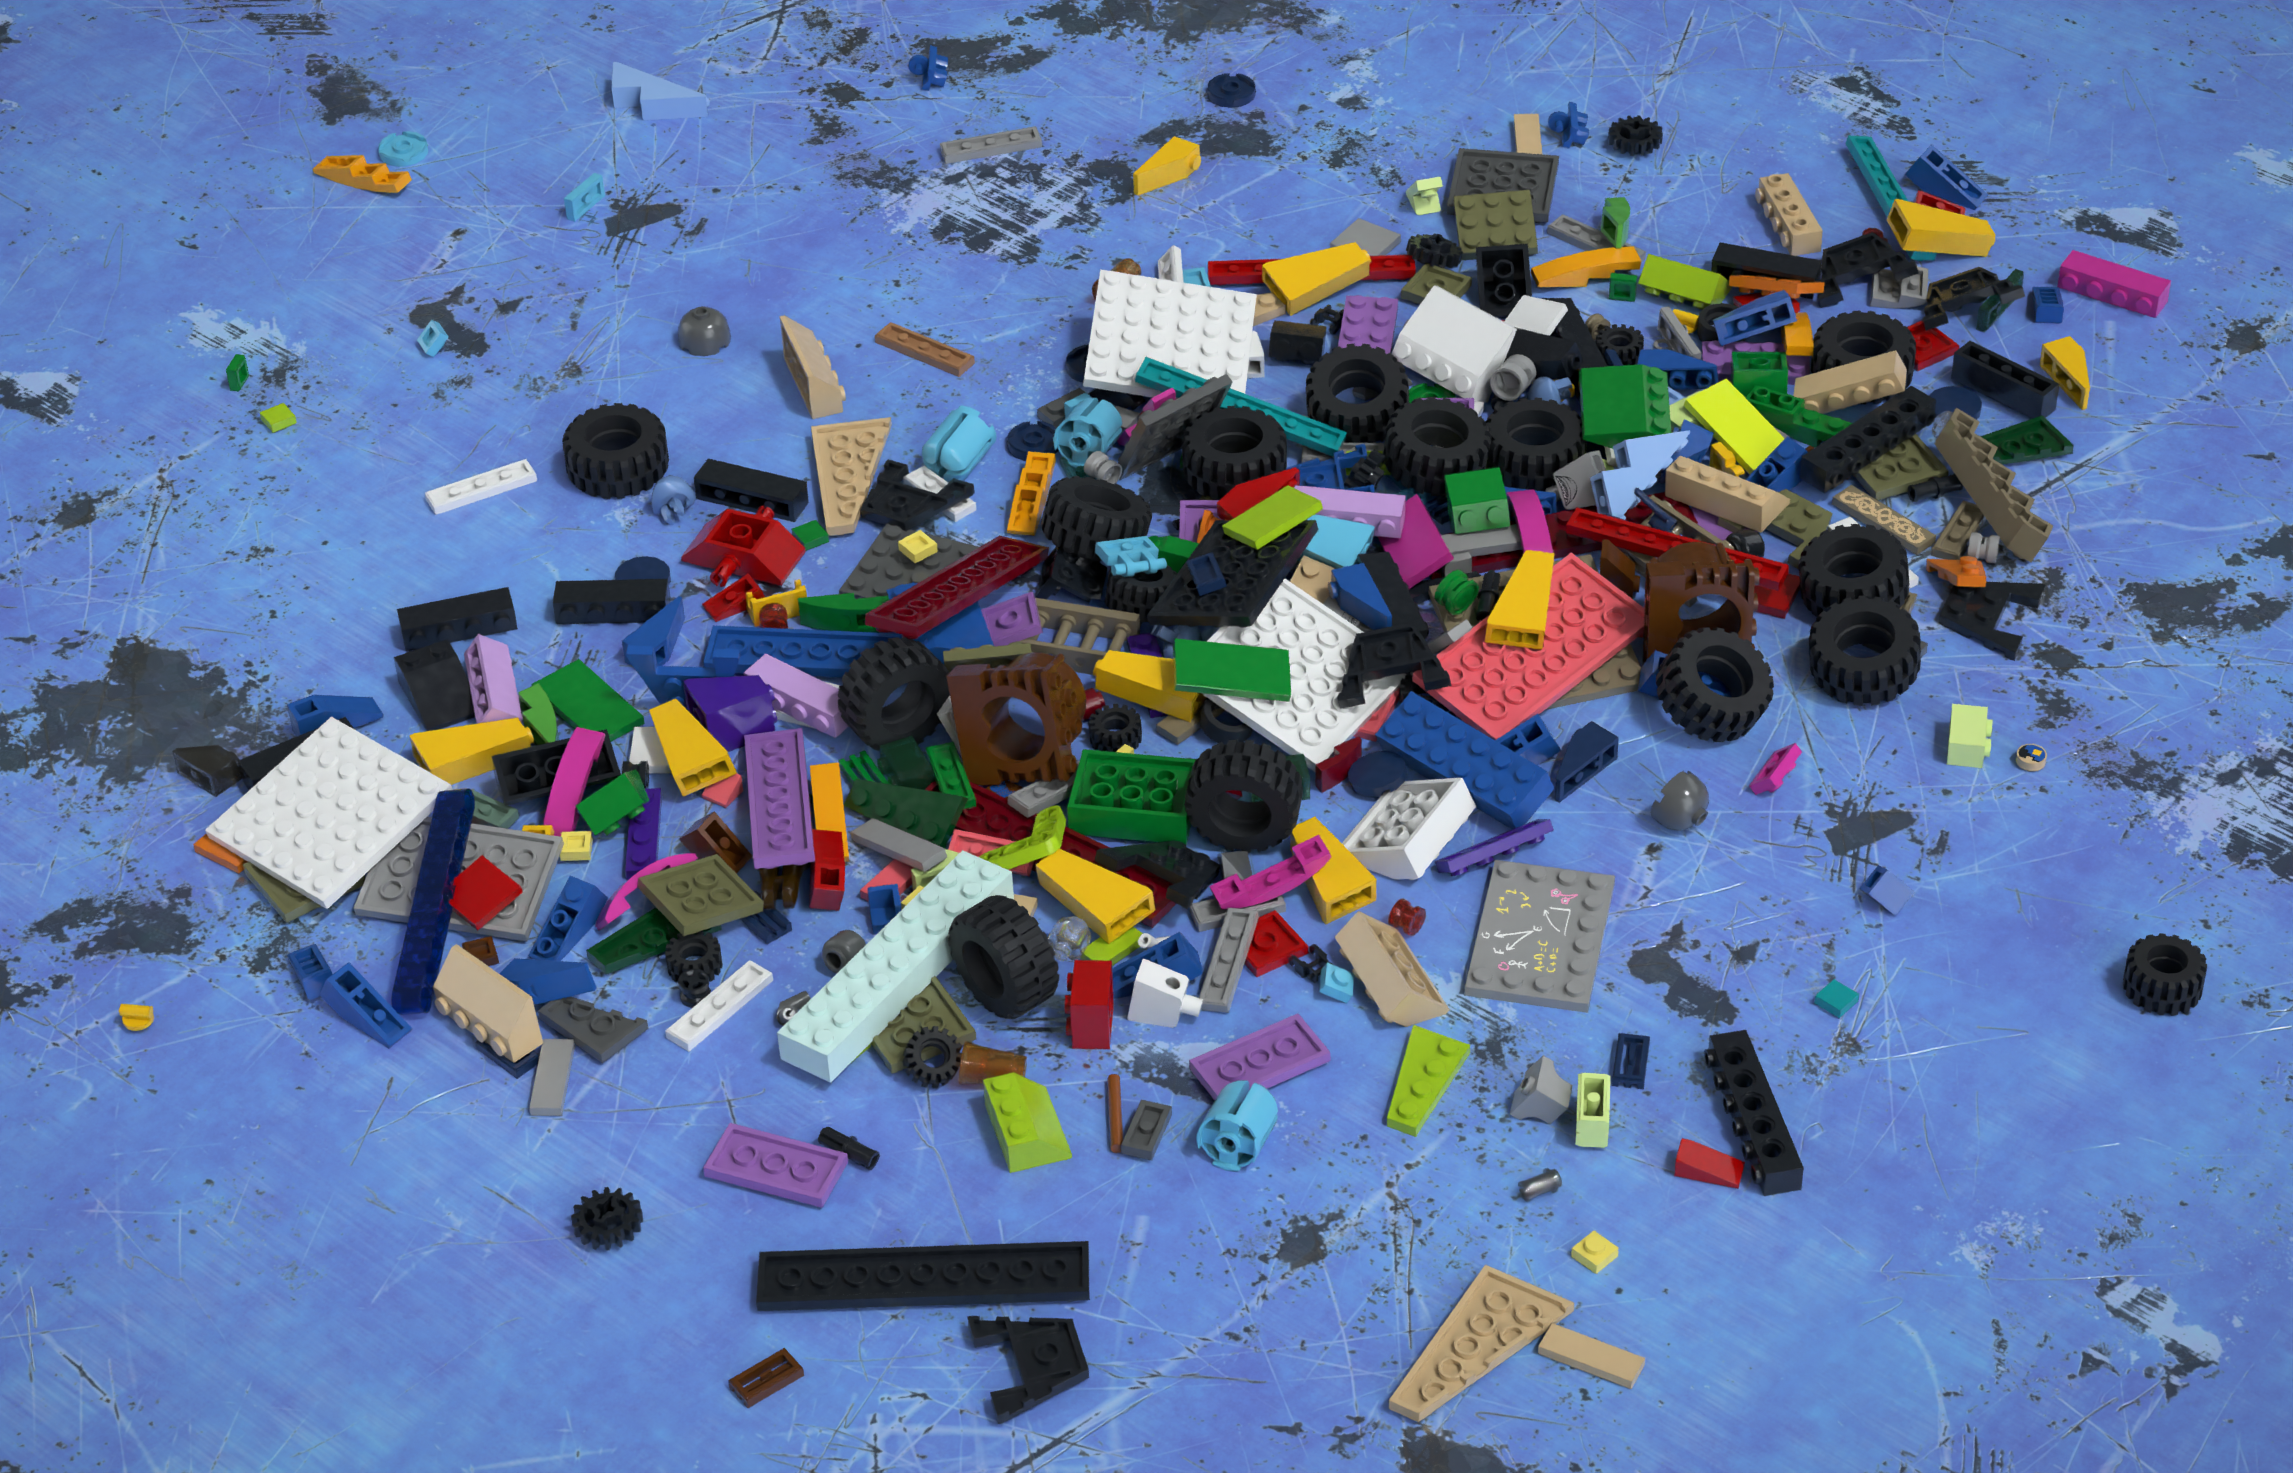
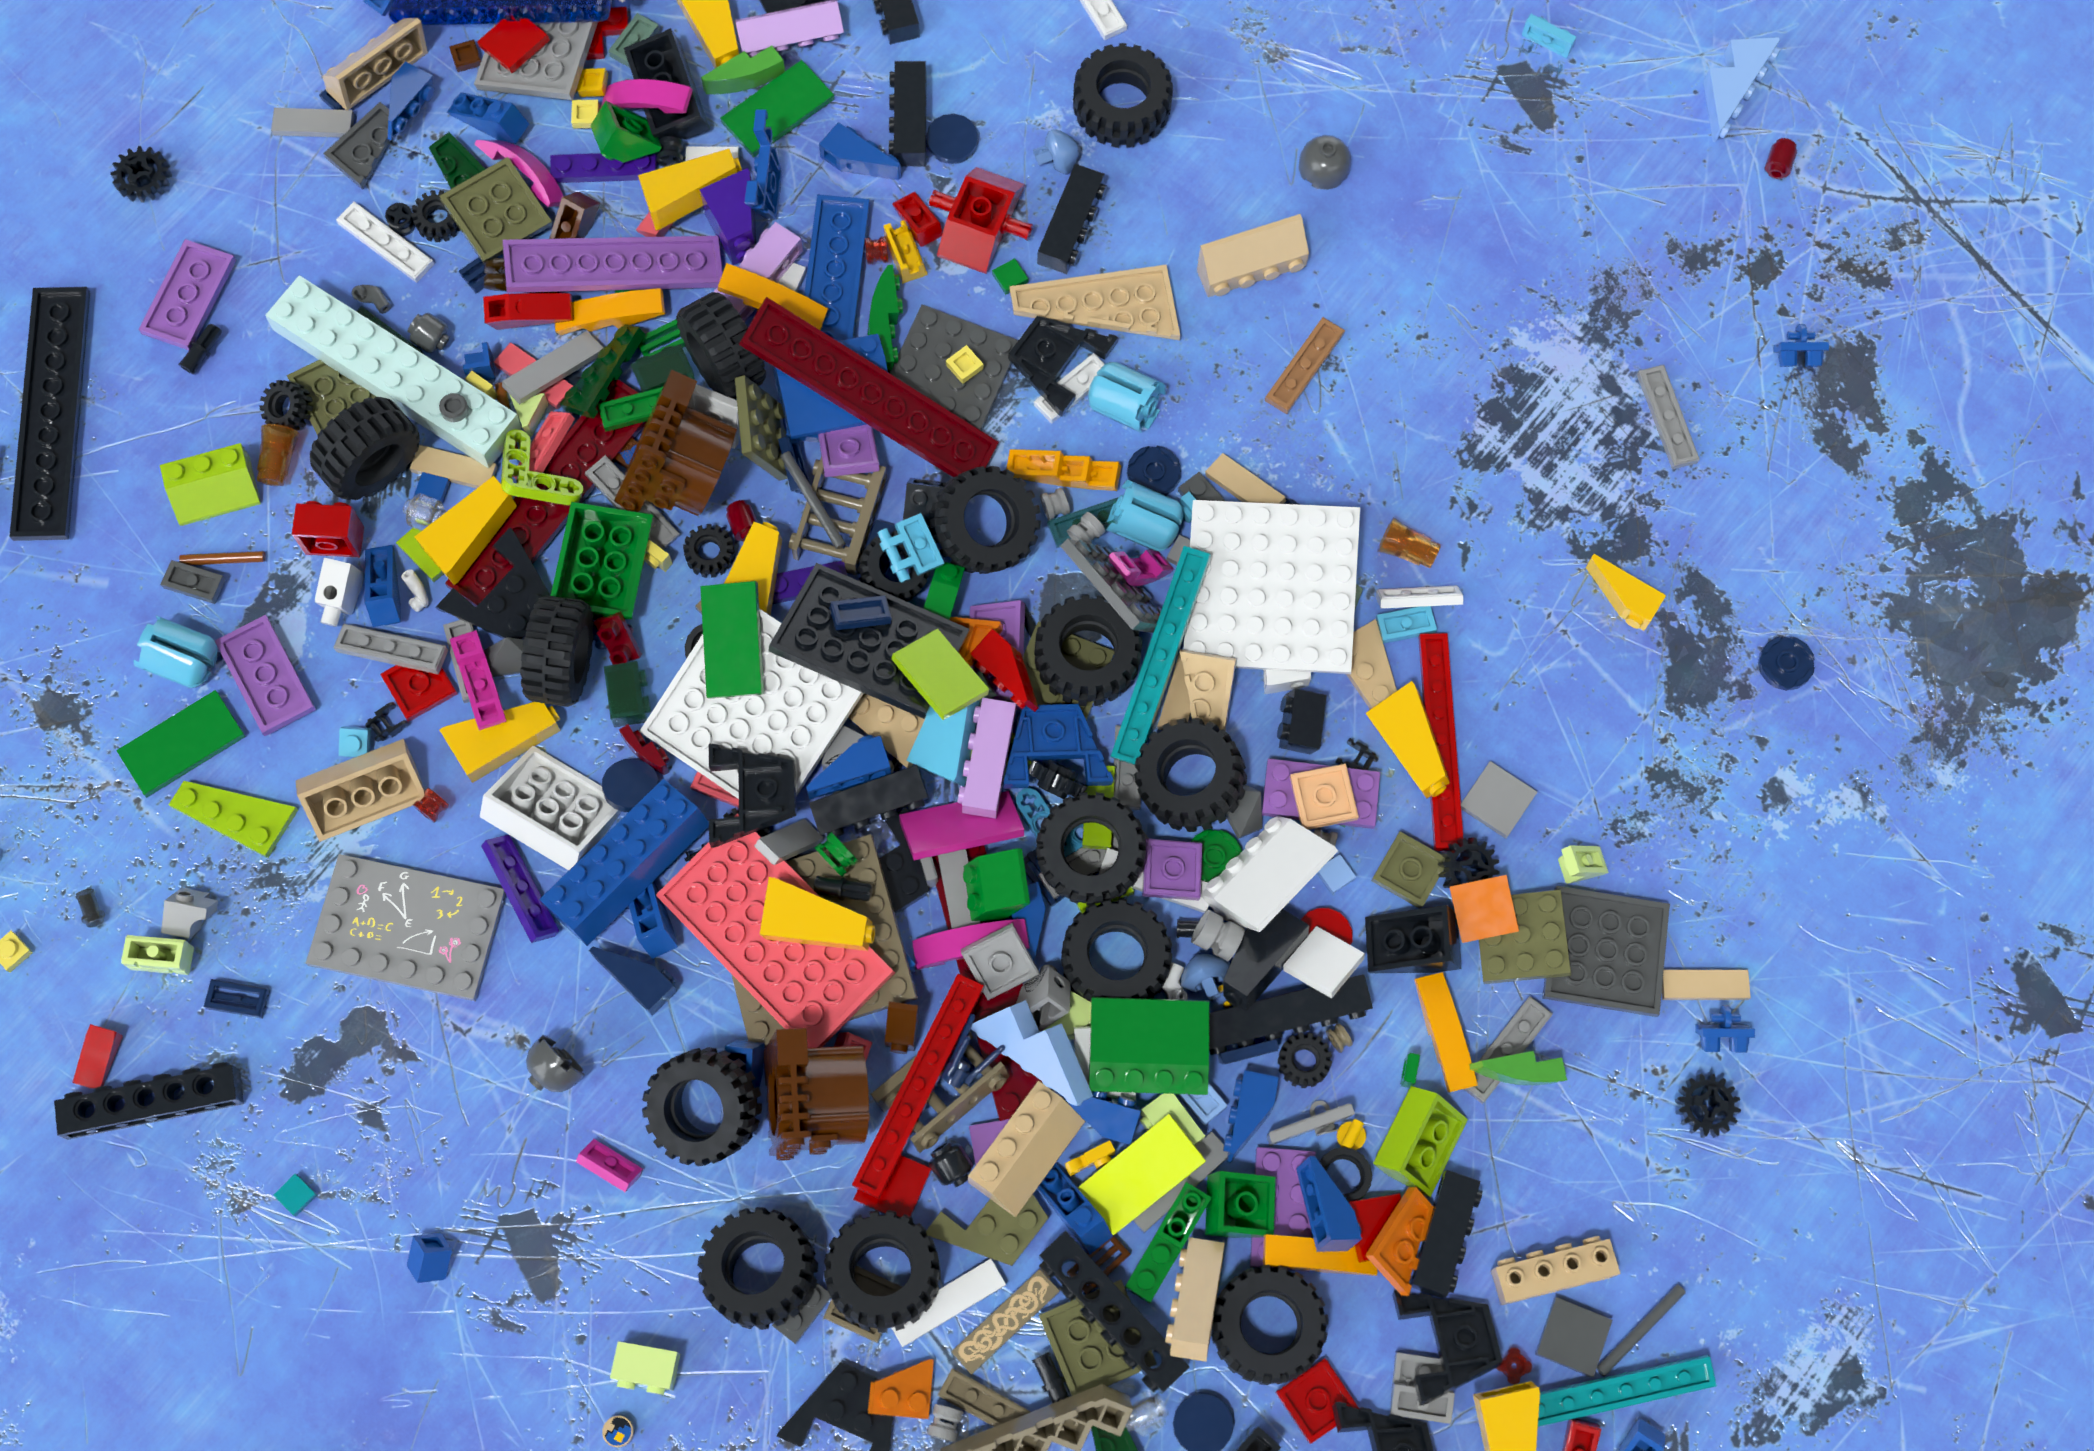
camera: 85 degrees right, 30 degrees up
none -> green tile [116,690,246,798]
none -> dark grey tile [439,393,468,422]
none -> light orange slope [717,263,828,330]
none -> dark grey bar [780,451,846,549]
none -> light grey tile [961,923,1039,1000]
none -> tan wing [1180,649,1236,731]
none -> tan tile [1205,453,1286,504]
none -> light nougat tile [1290,764,1359,829]
none -> orange tile [1450,875,1519,943]
none -> dark grey tile [1535,1297,1612,1378]
none -> dark grey bar [1596,1284,1686,1377]
none -> dark red brick [1765,138,1797,179]

